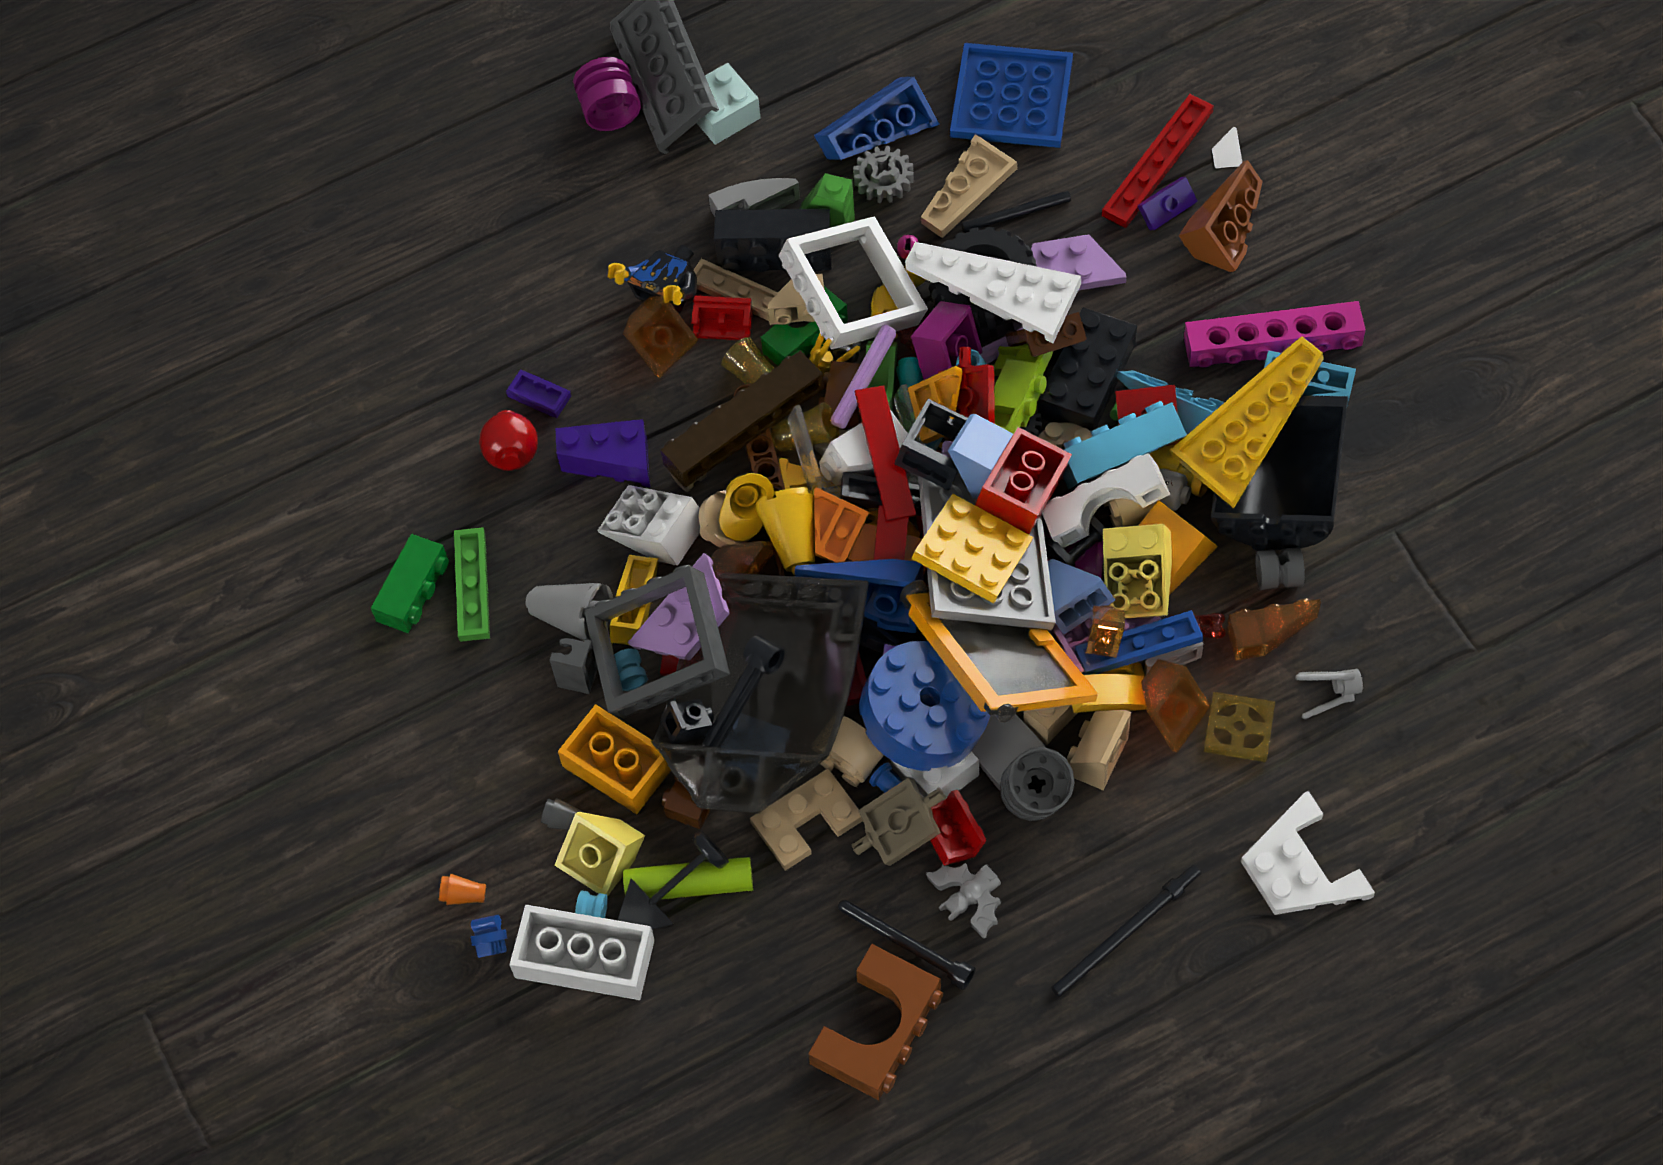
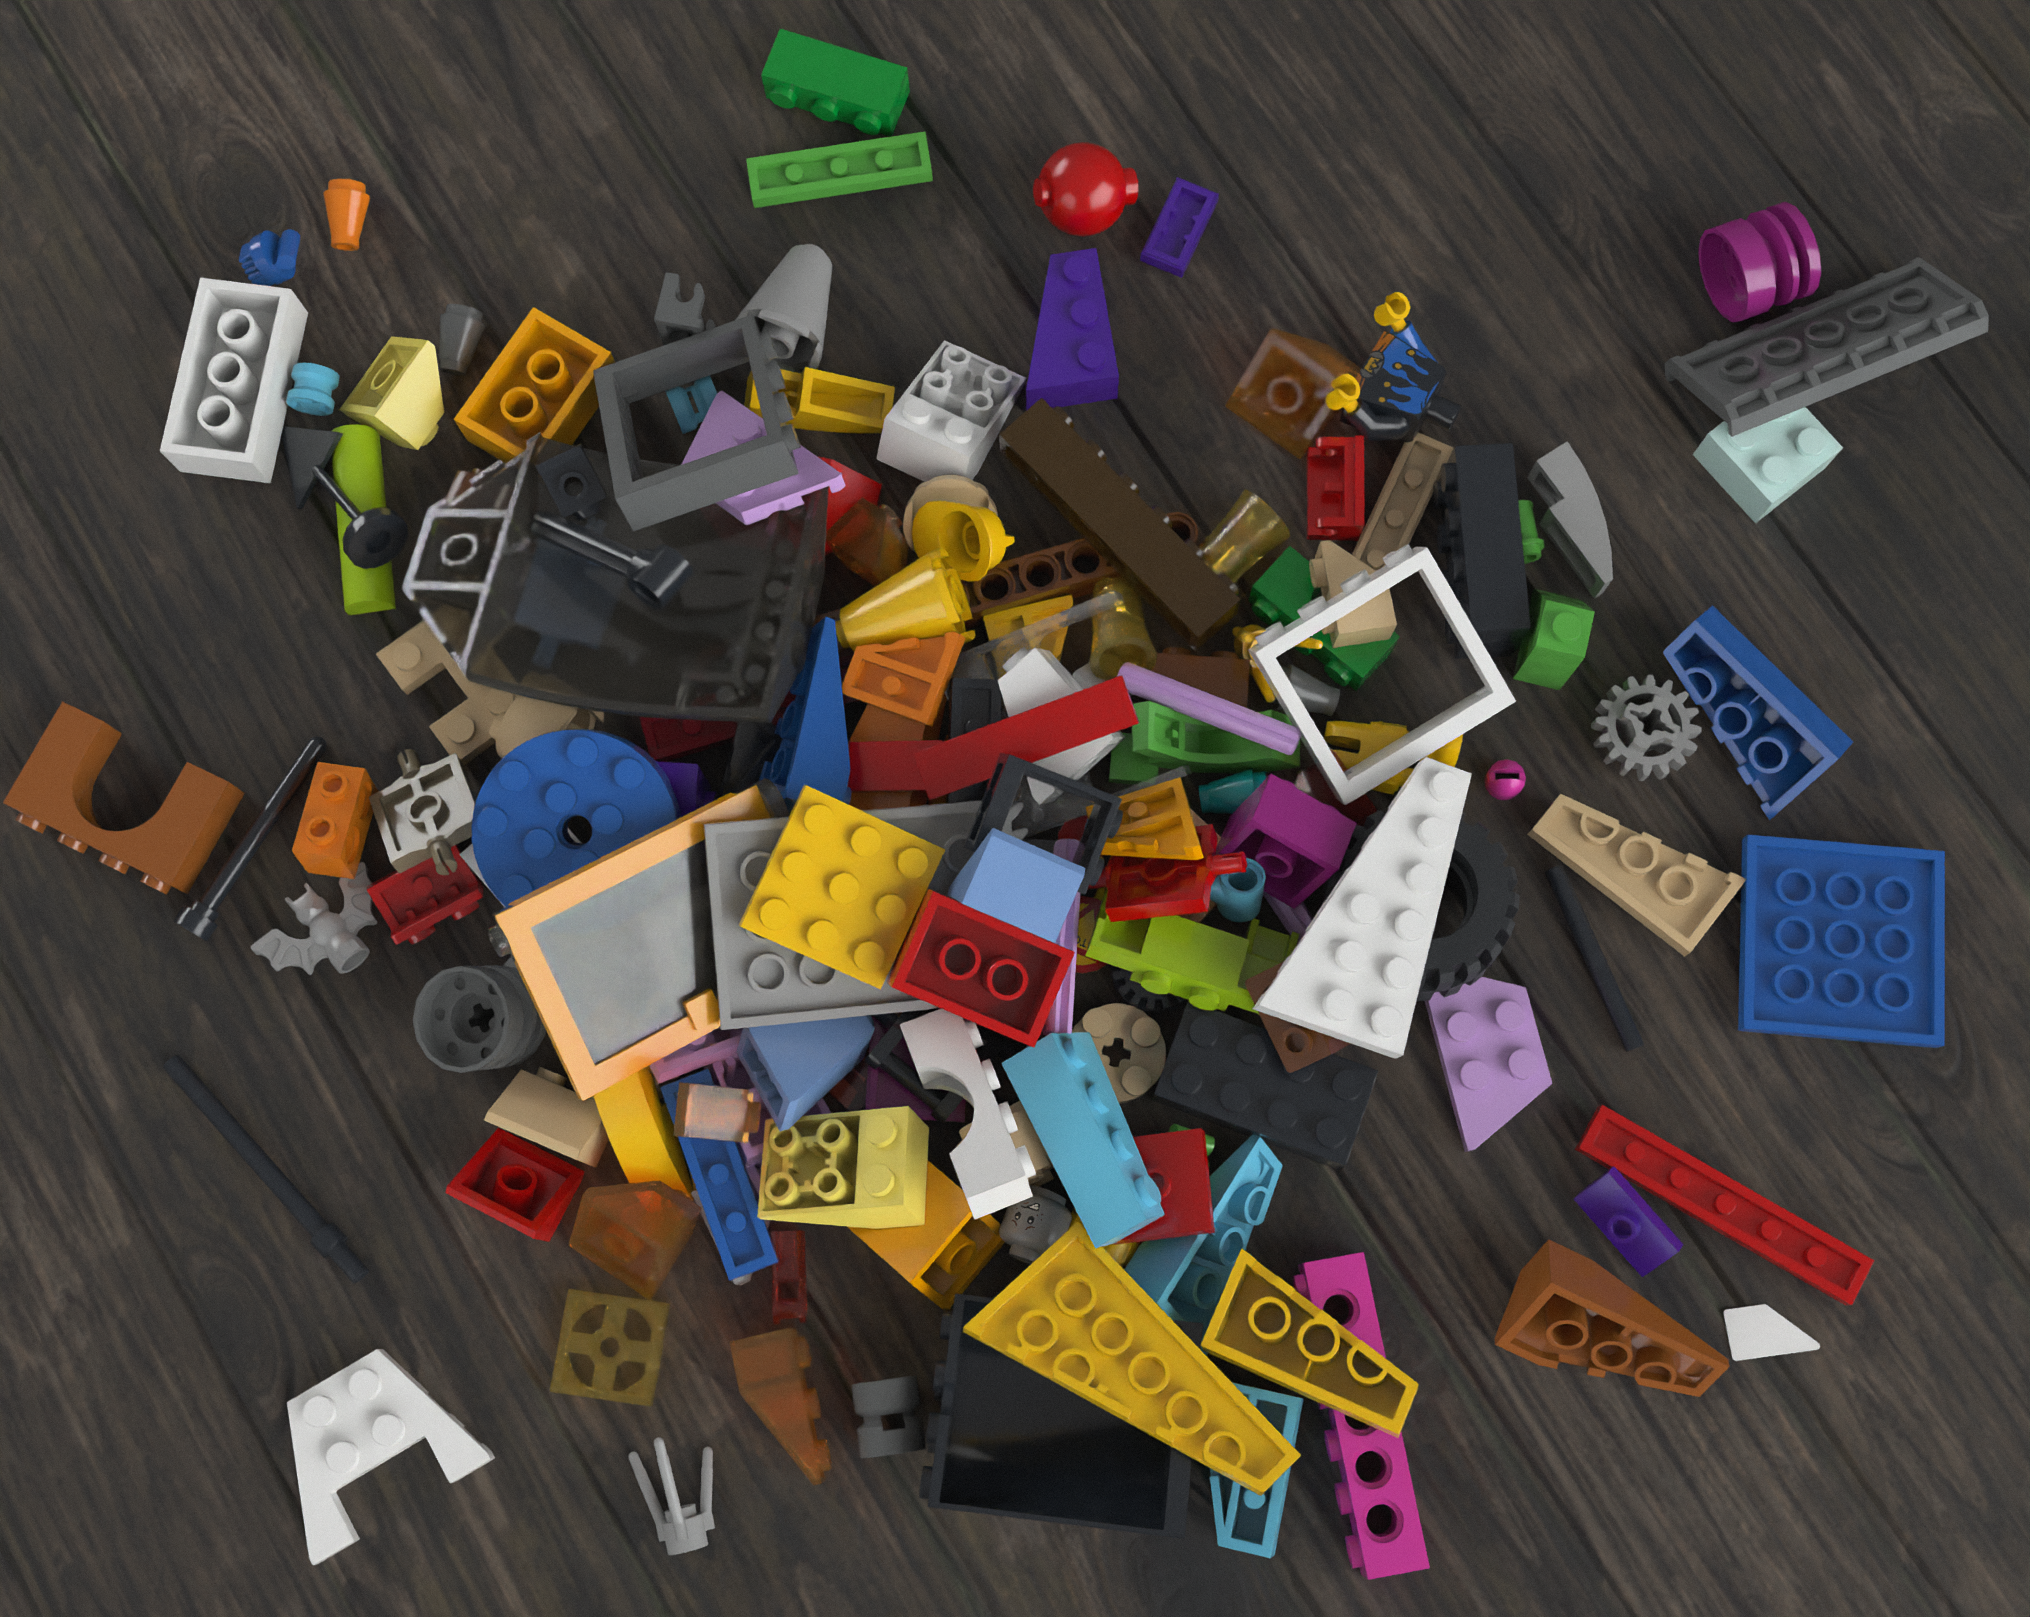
camera: 85 degrees right, 15 degrees up
none -> orange brick [292,762,379,879]
none -> red slope [445,1127,585,1242]
none -> yellow wedge [1200,1248,1419,1438]

